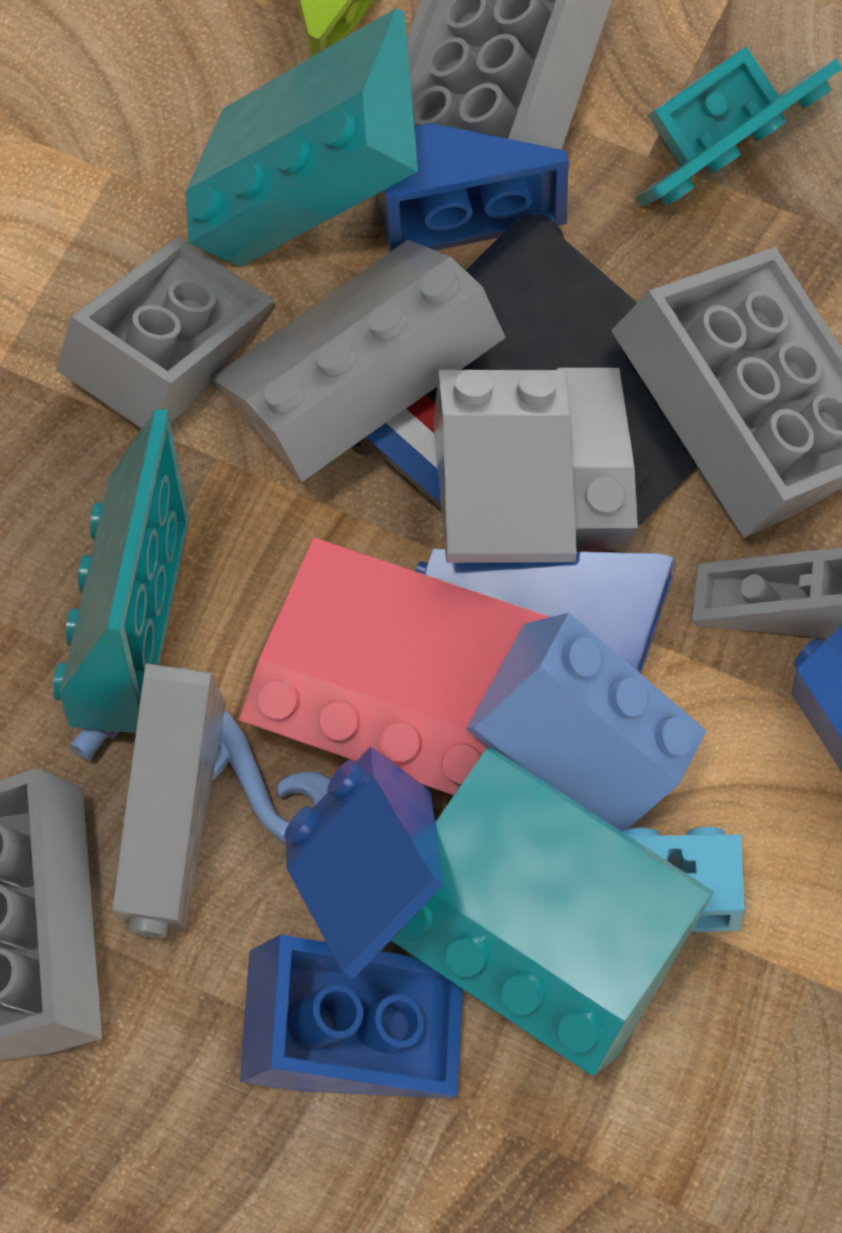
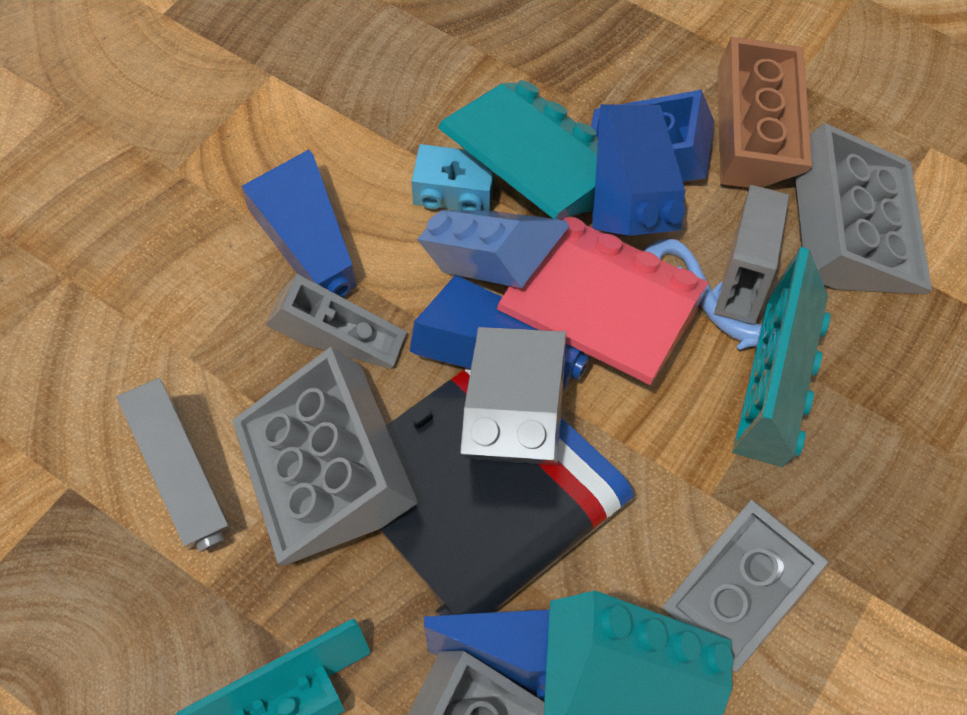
camera: 175 degrees left, 5 degrees down
light grey slope [210,240,506,482] -> none
light grey slope [557,368,638,551] -> none
none -> nougat slope [717,36,812,188]

